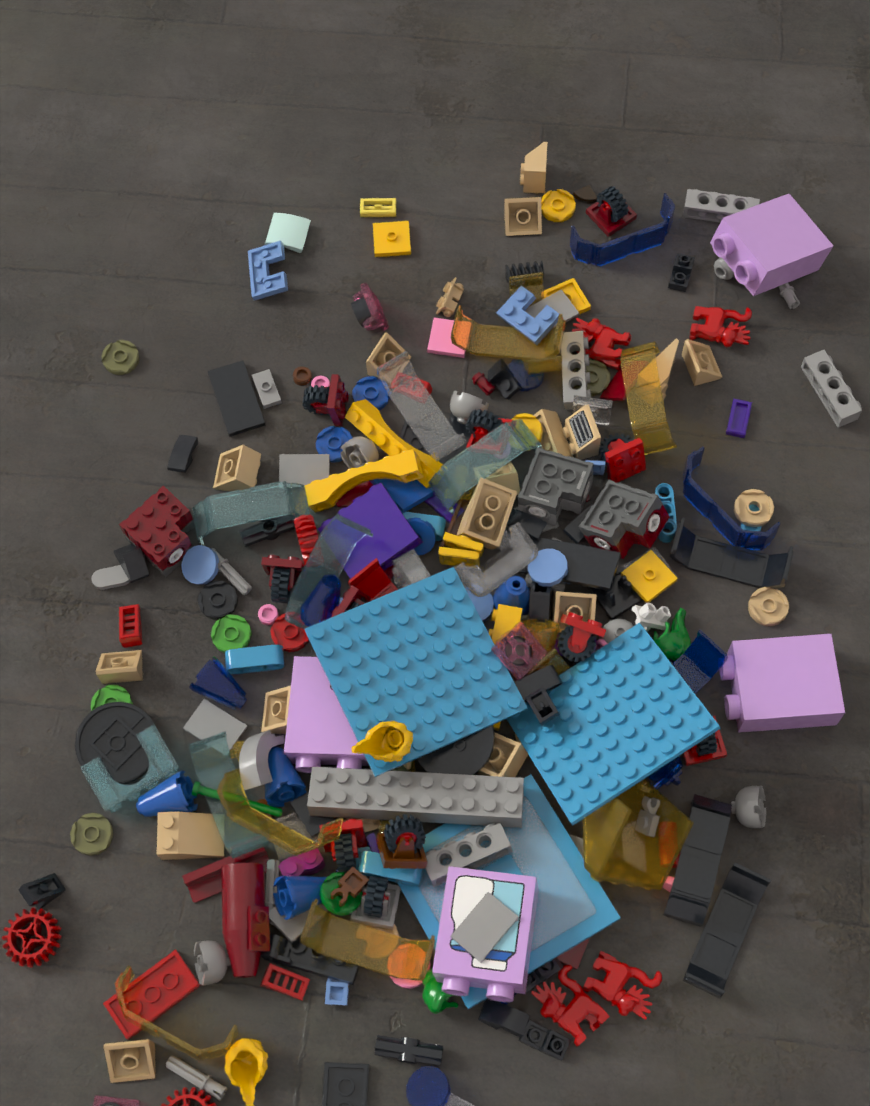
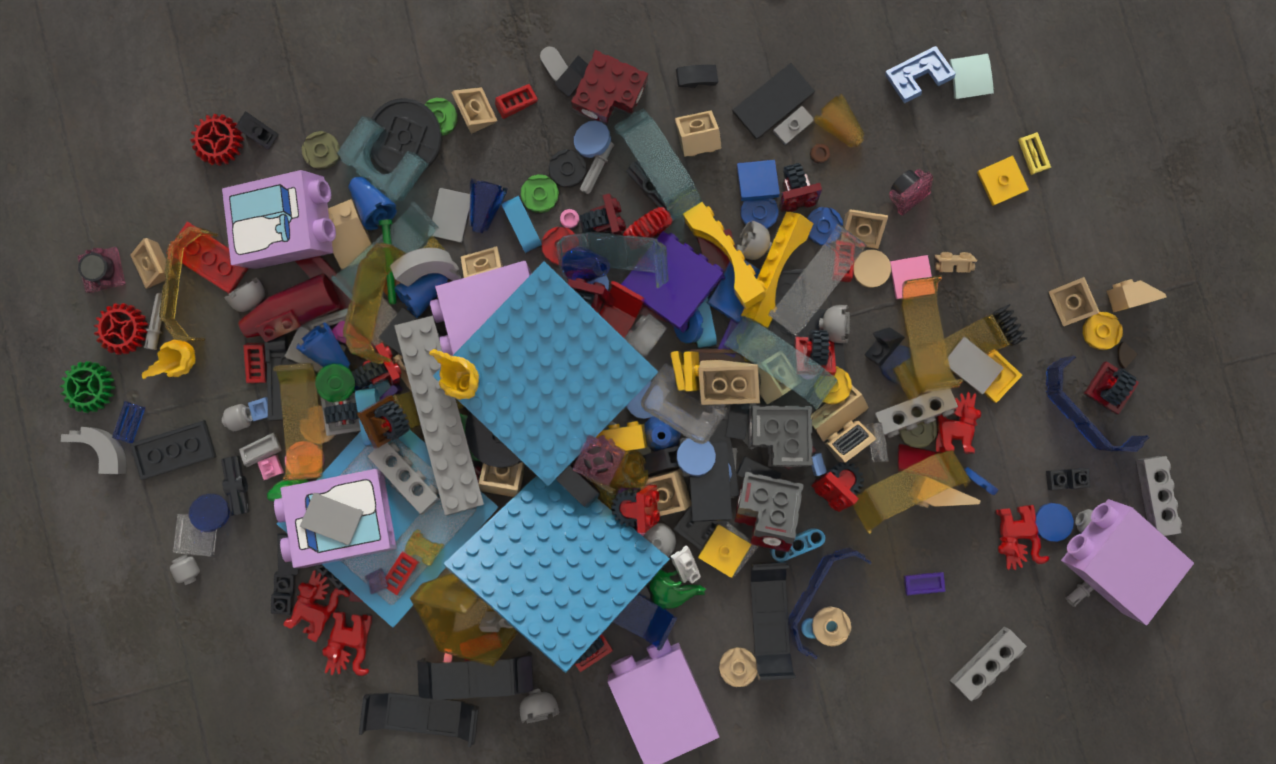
camera: 65 degrees right, 20 degrees up
light grey piece [279,454,330,489] -> none
bright pink tile [311,376,330,387] -> none
reddish brown plate [331,867,369,907] -> none
dark red pin [472,372,496,396] -> none
medium blue plate [496,286,562,345] -> none
black slope [525,687,560,725] -> none
tan slope [682,339,722,386] -> none
none -> brick [222,170,336,269]
none -> light grey head [222,404,253,432]
none -> light grey tile [239,432,282,467]
none -> bright pink tile [257,455,284,480]
none -> clear purple slope [365,568,388,595]
none -> red slope [381,551,420,595]
none -> clear yellow piece [405,529,444,565]
none -> blue tile [737,160,780,201]
none -> clear yellow cone [813,94,864,147]
none -> tan tile [853,250,891,288]
none -> blue tile [963,467,999,496]
none -> blue tile [1035,503,1074,542]

